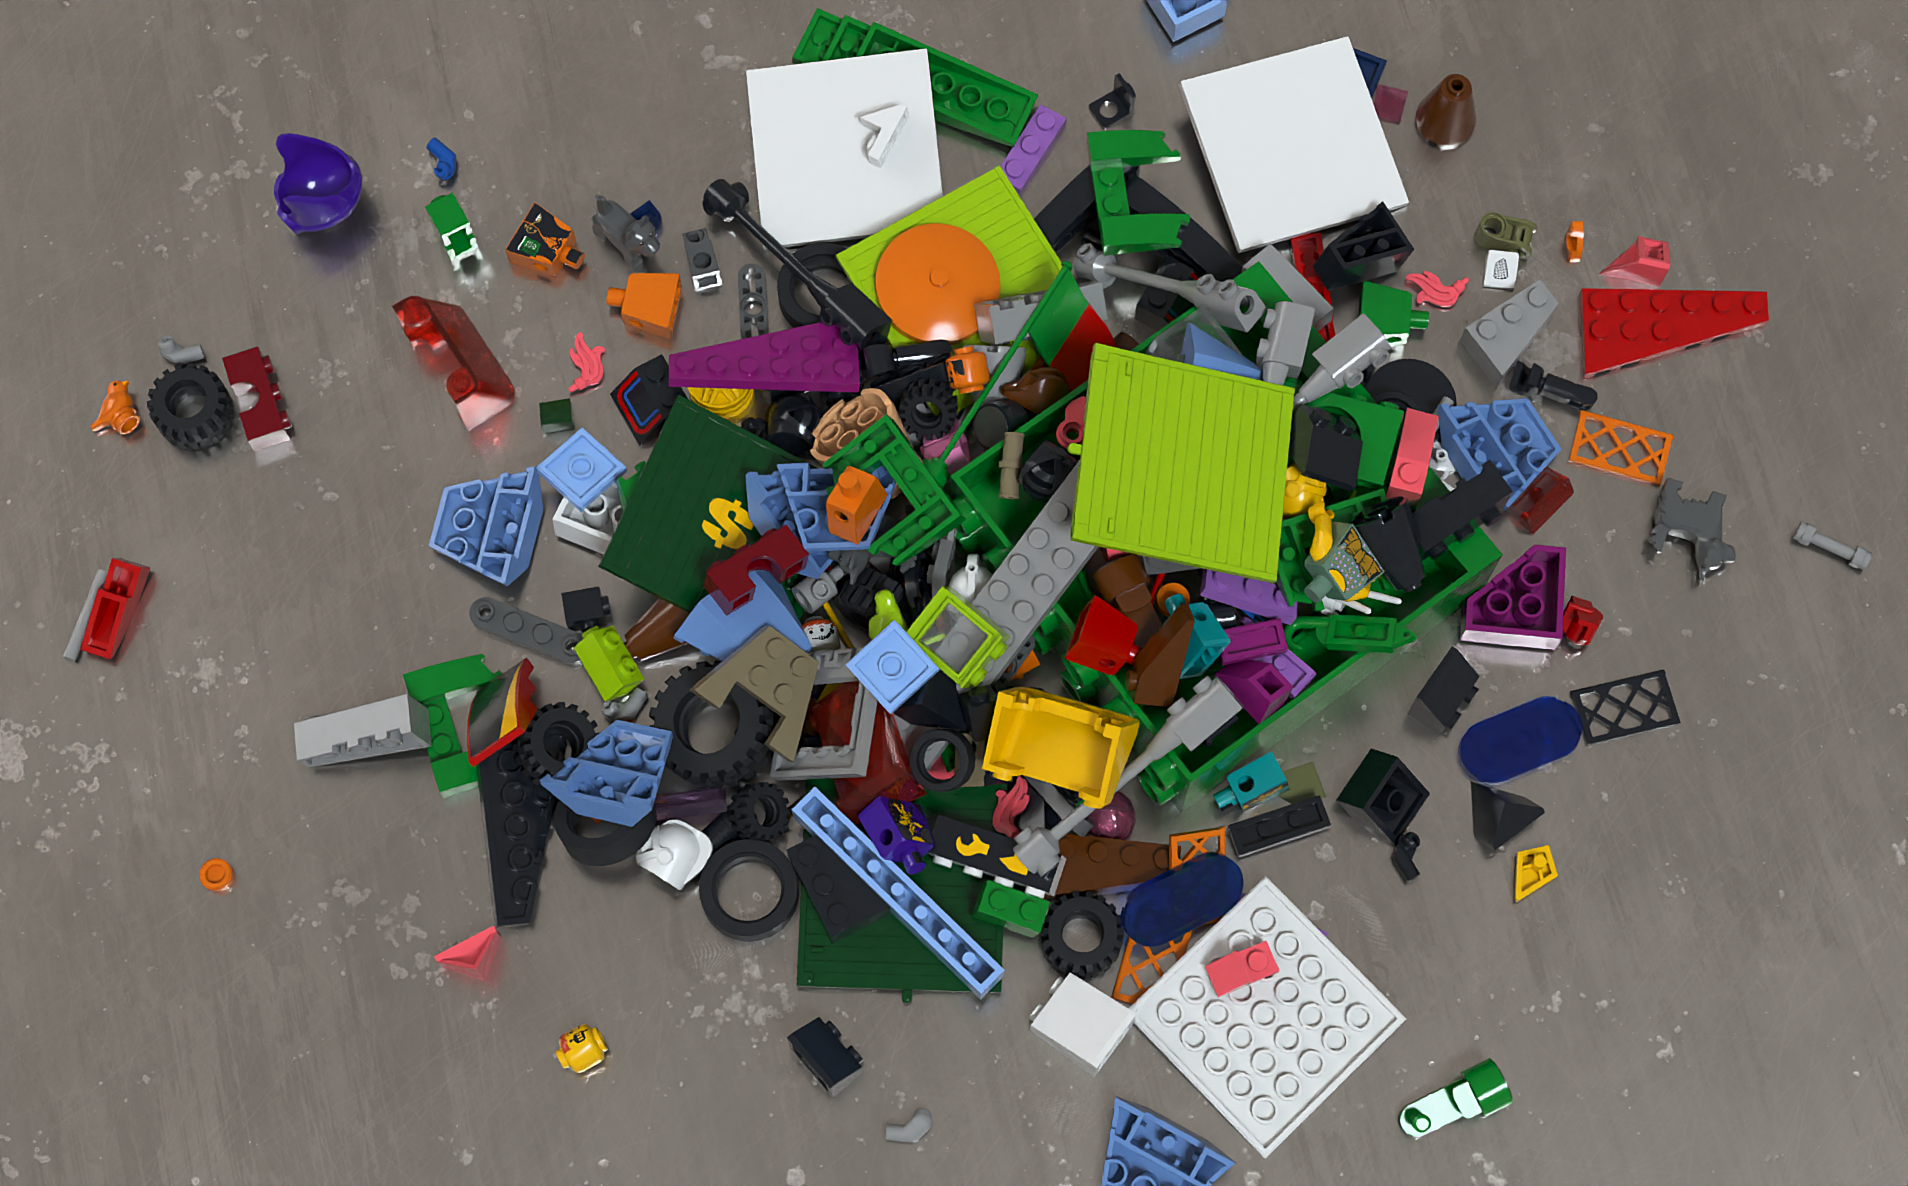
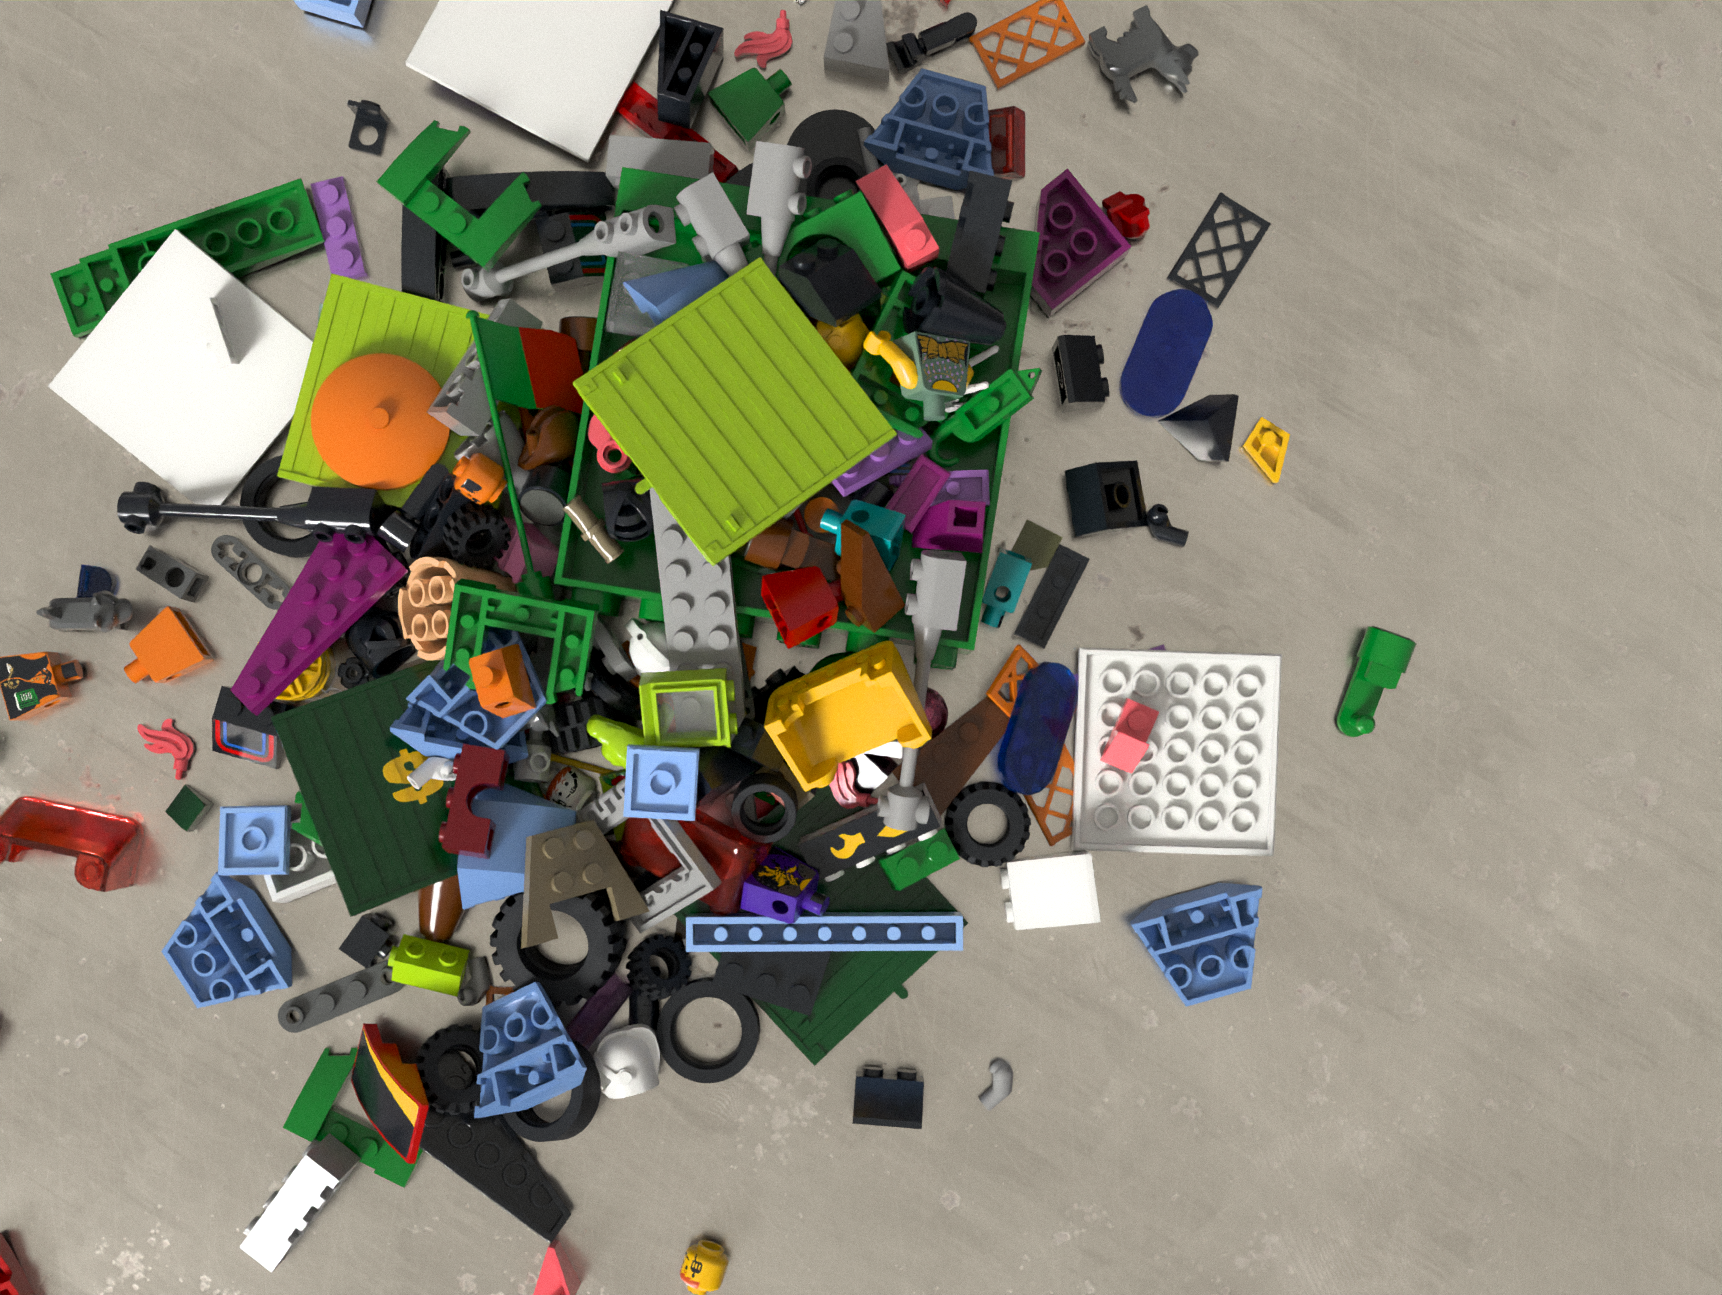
camera: 40 degrees left, 15 degrees up
none -> white arm [407,757,457,789]

